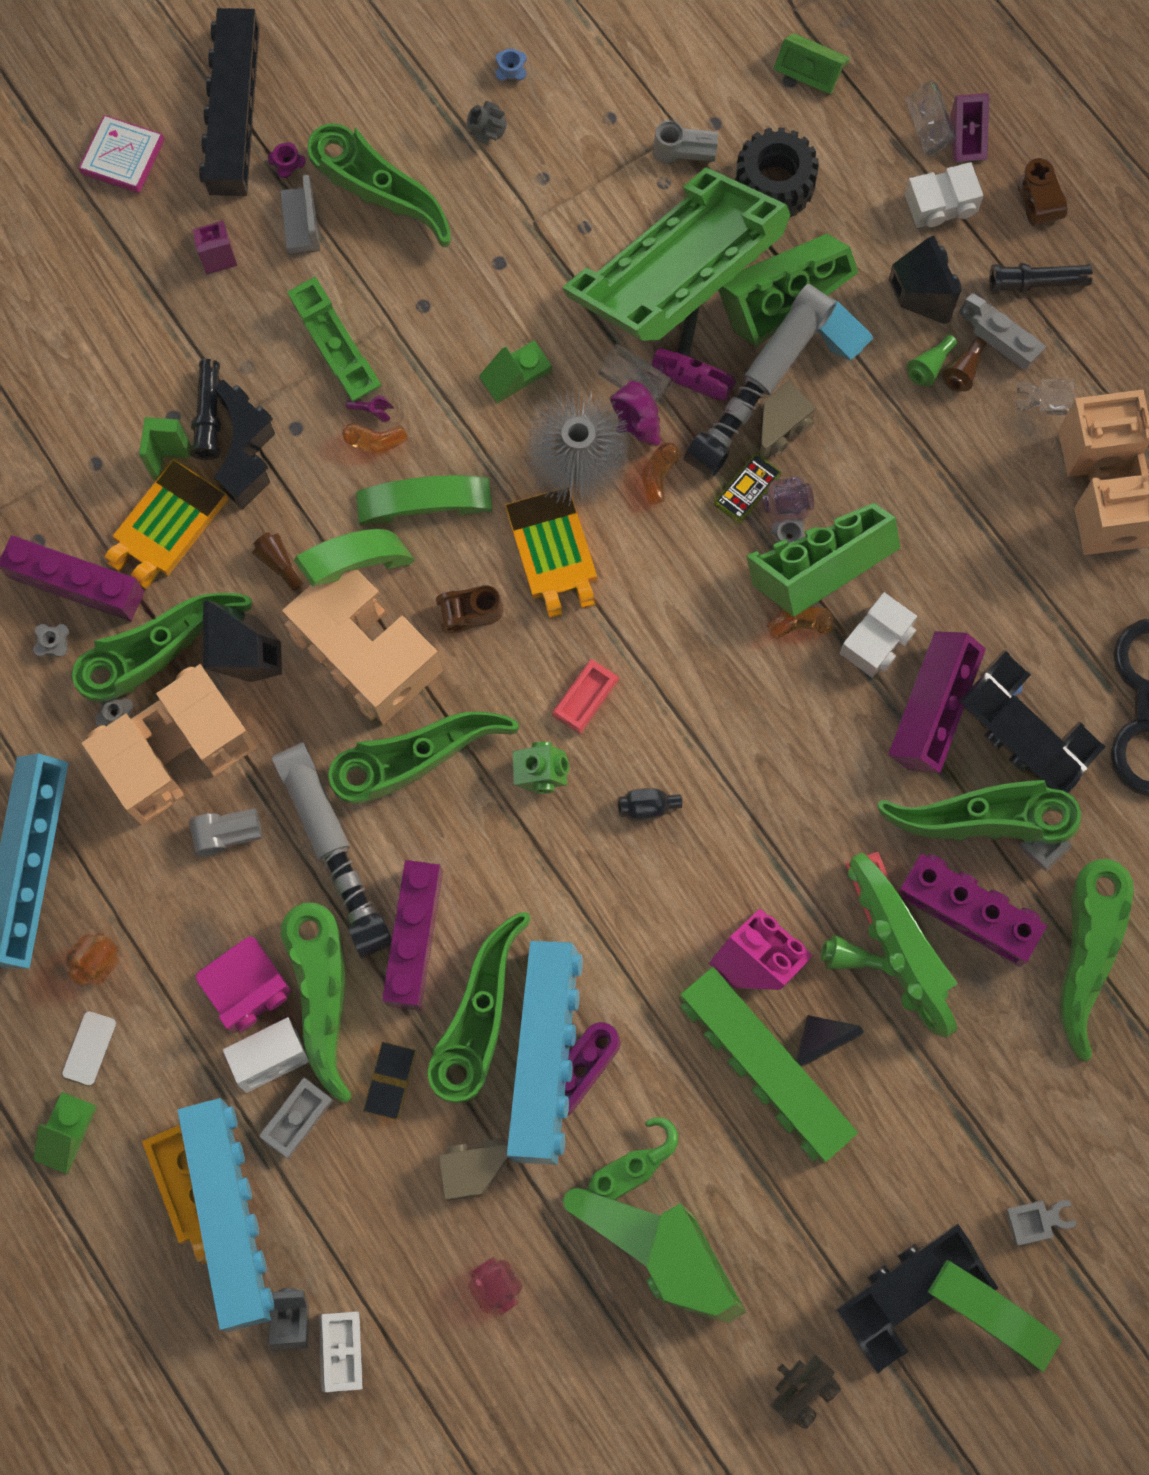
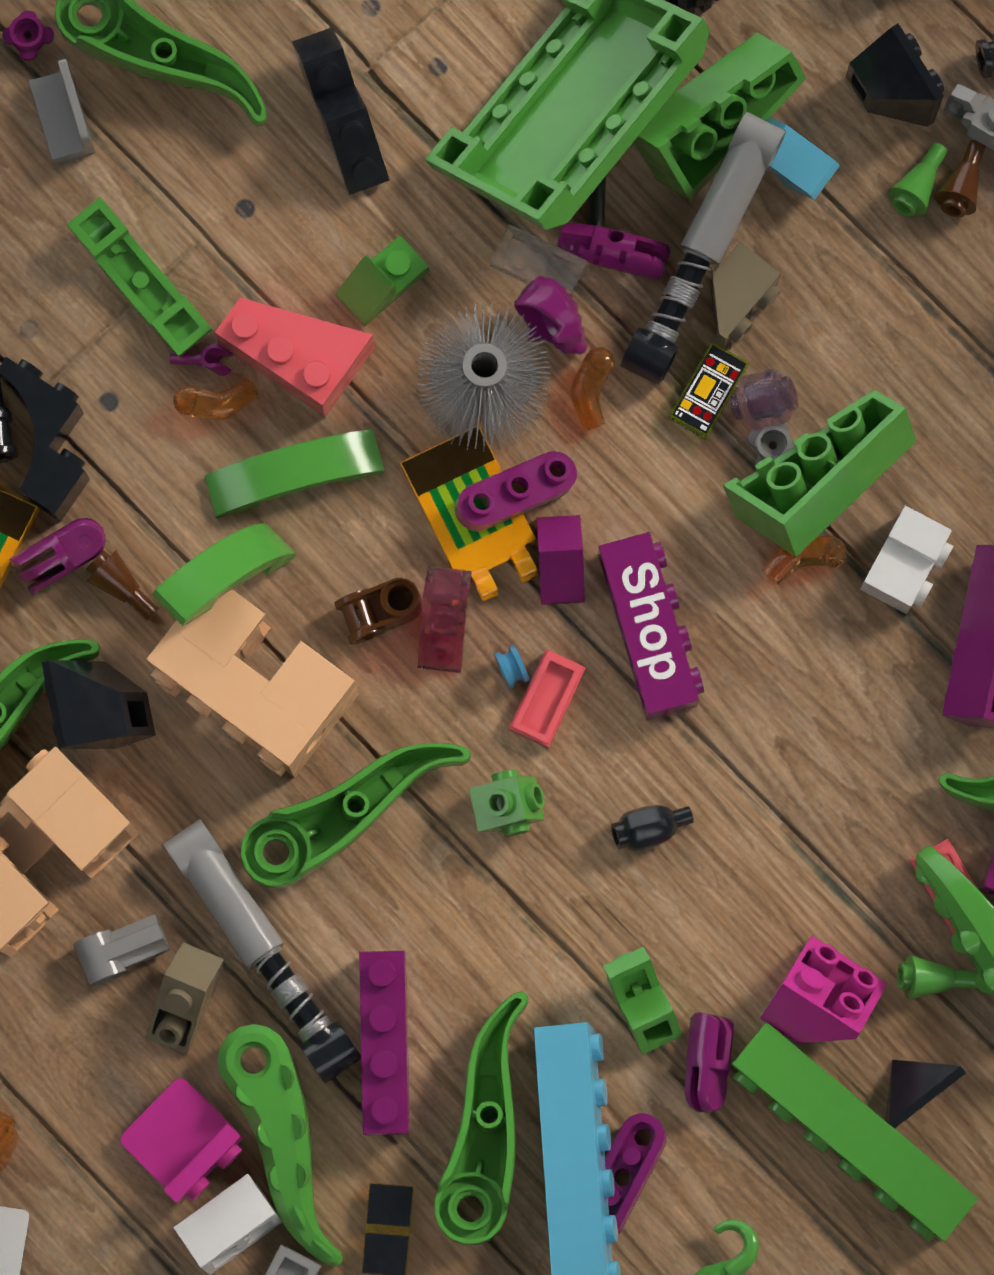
camera: 10 degrees left, 5 degrees up
none -> magenta arm [9,518,106,596]
none -> dark tan slope [146,942,224,1055]
none -> coral wedge [215,297,375,417]
none -> black arch [292,27,390,195]
none -> clear pink slope [417,566,472,673]
none -> magenta plate [455,451,577,531]
none -> dark azure bush [493,644,530,690]
none -> magenta slope [536,515,585,605]
none -> magenta brick [598,532,704,721]
none -> bright green brick [603,946,683,1055]
none -> magenta arm [685,1012,734,1113]

